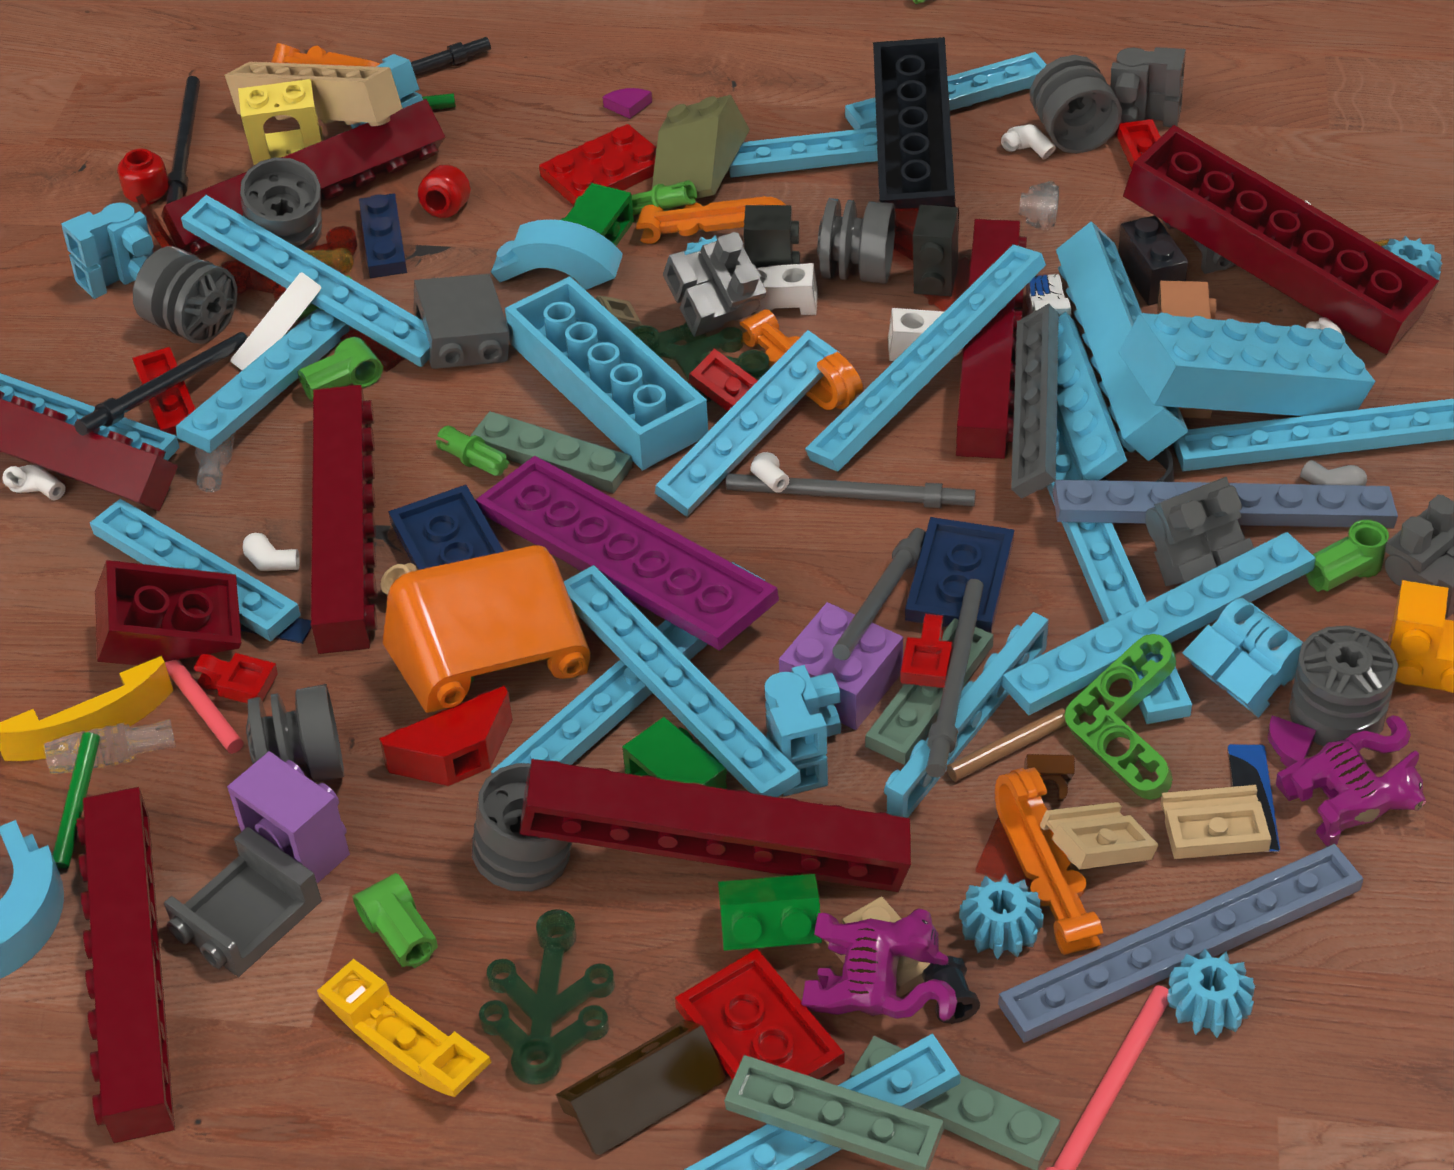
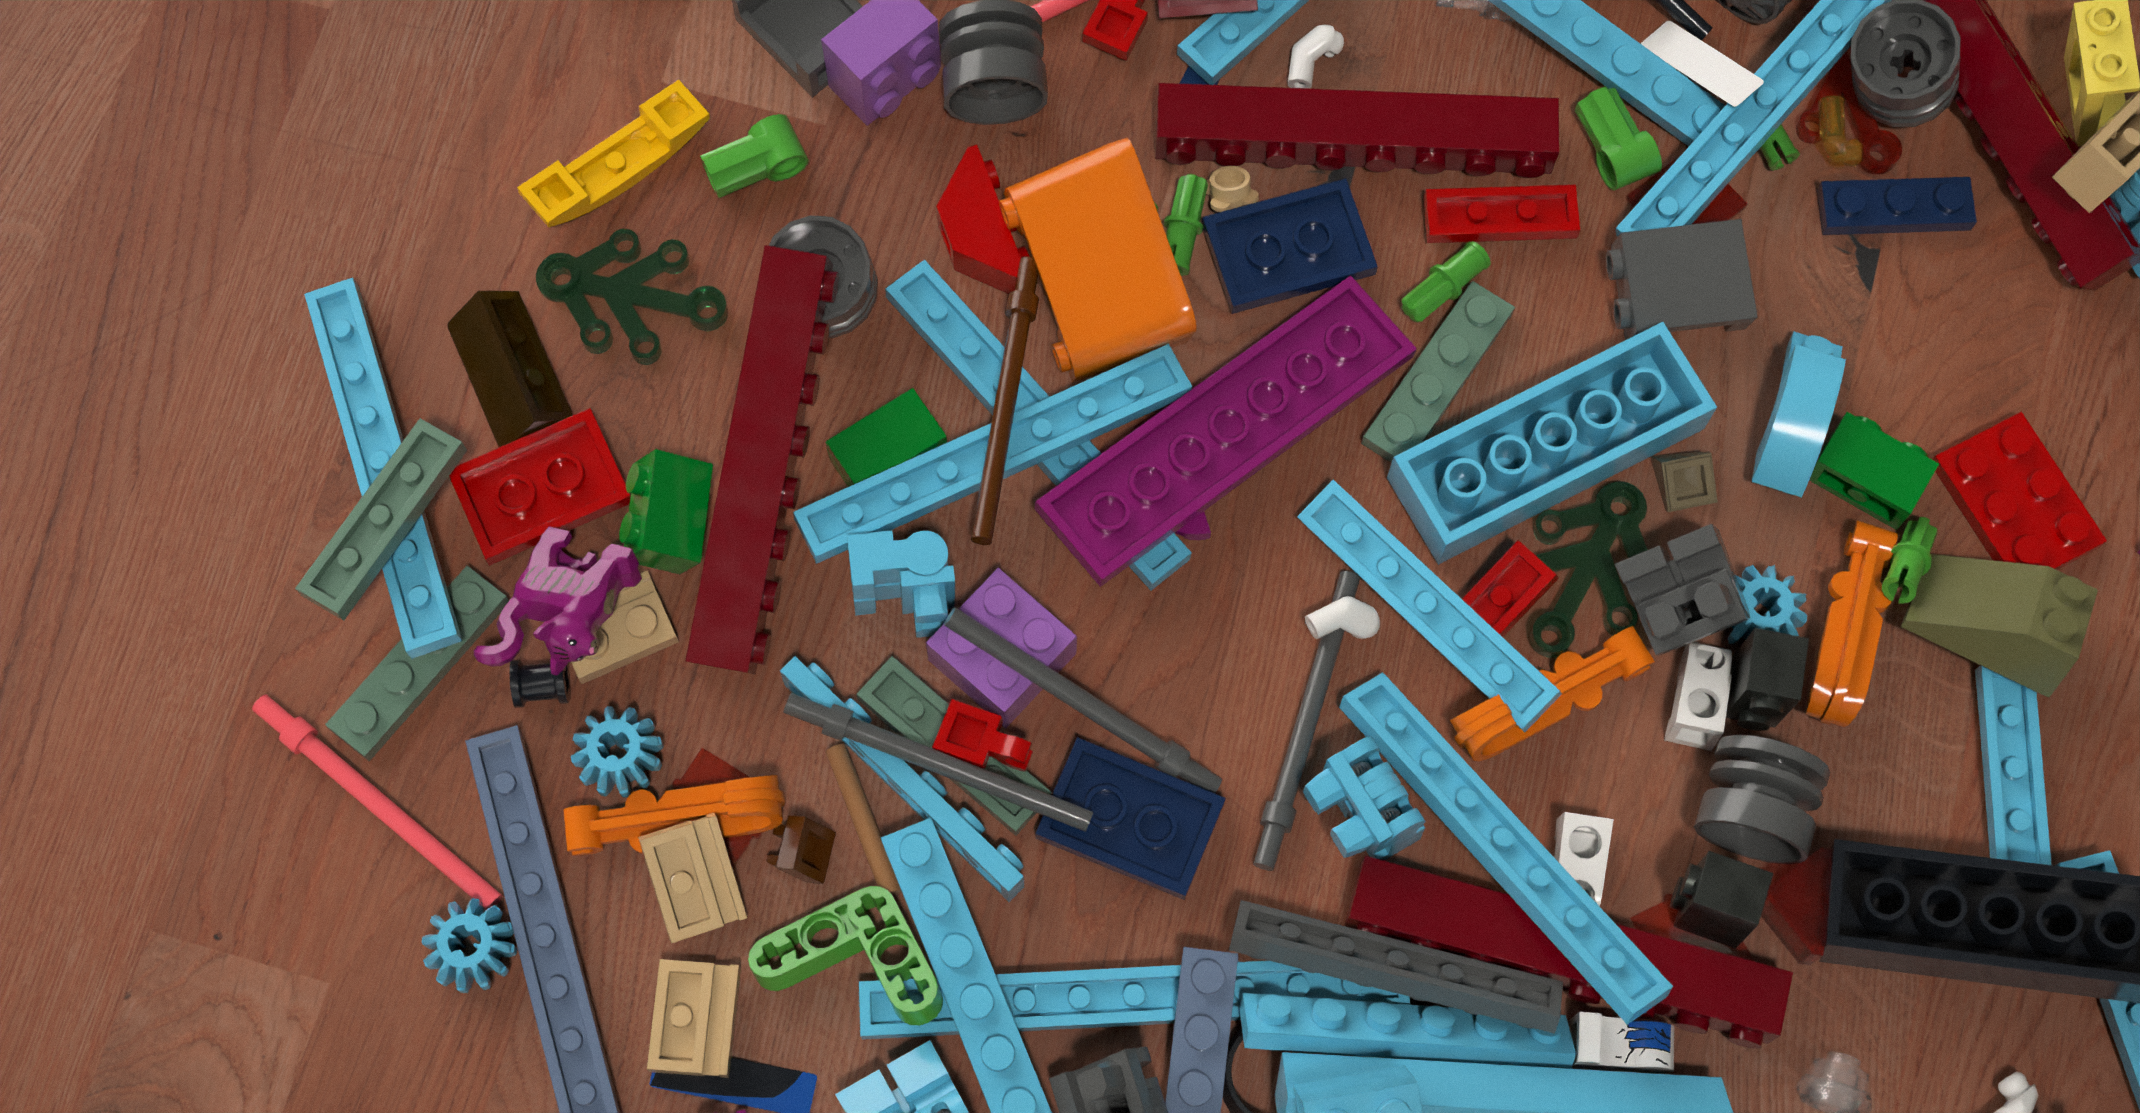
camera: 95 degrees right, 25 degrees up
red head [417,165,471,218] -> none
none -> reddish brown bar [971,257,1039,545]
none -> medium azure hips [1303,736,1426,861]
none -> red plate [1423,184,1580,243]

